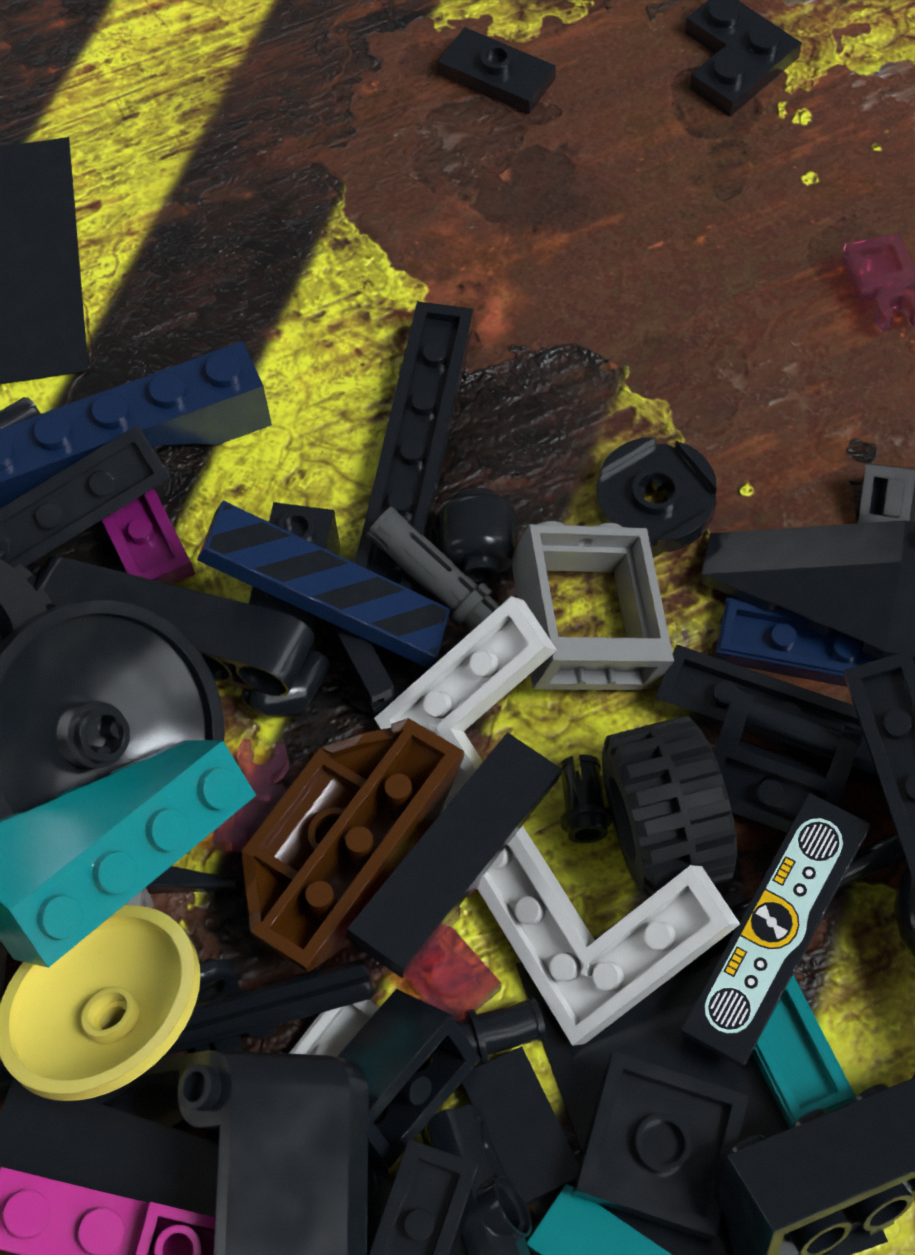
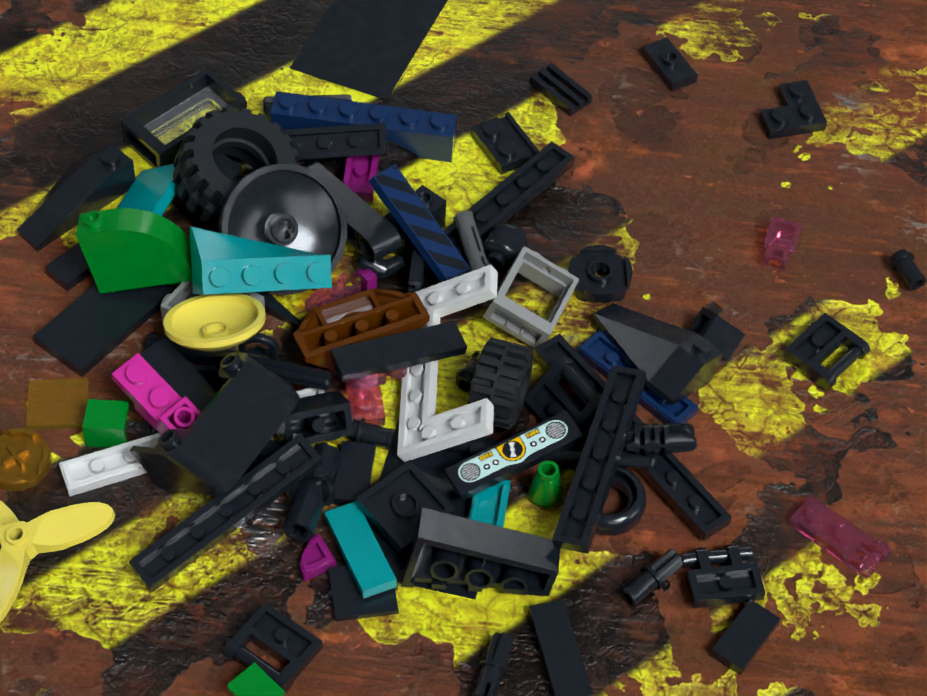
camera: 25 degrees right, 10 degrees down
none -> magenta tile [349,268,377,292]
none -> black plate [471,112,539,175]
none -> green cone [528,461,563,508]
none -> black tile [529,63,592,116]

